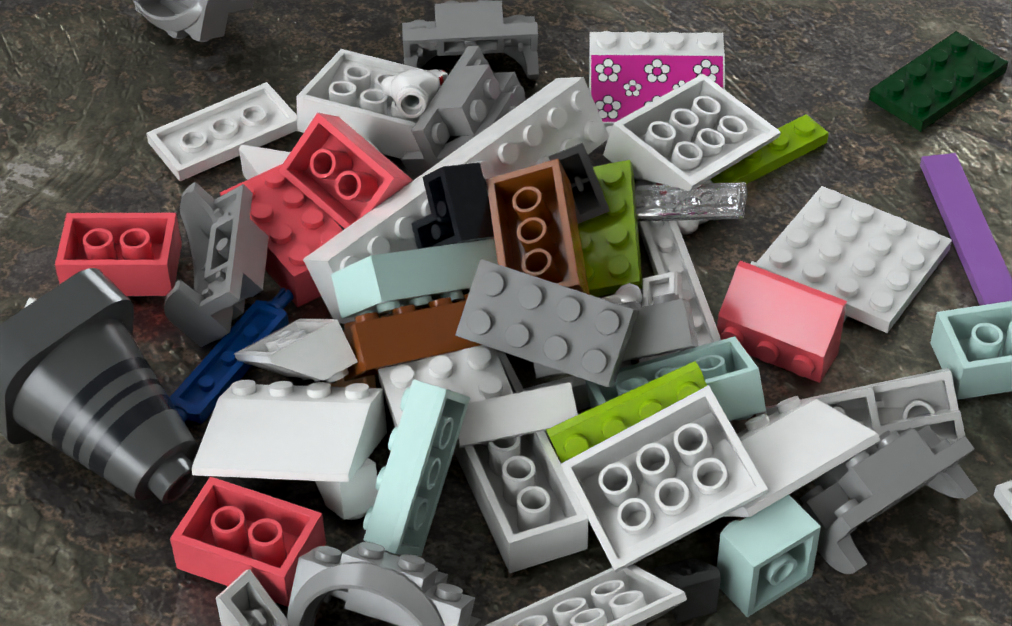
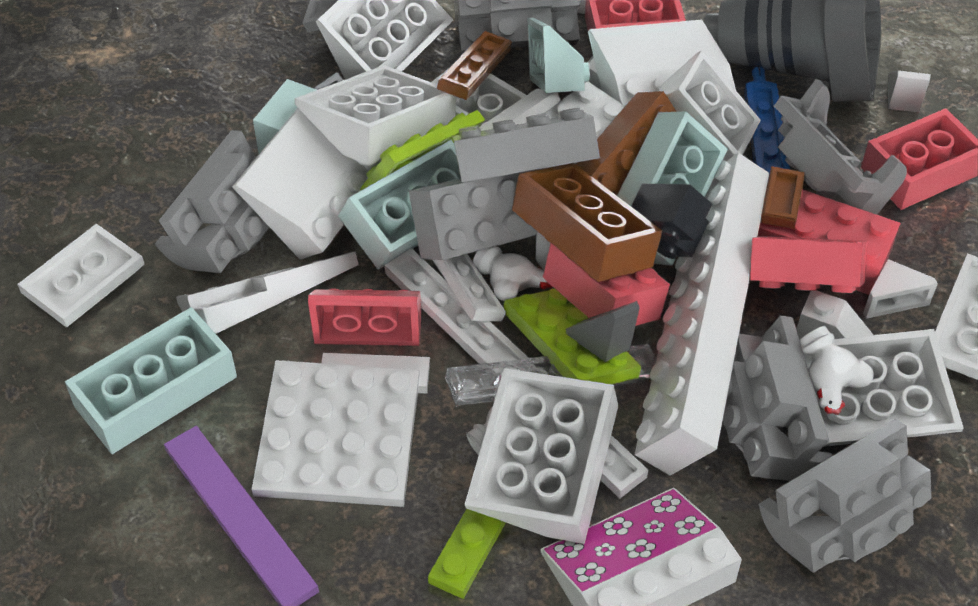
camera: 150 degrees right, 5 degrees up
none -> dark orange tile [437,31,512,100]
none -> dark orange tile [760,166,805,229]

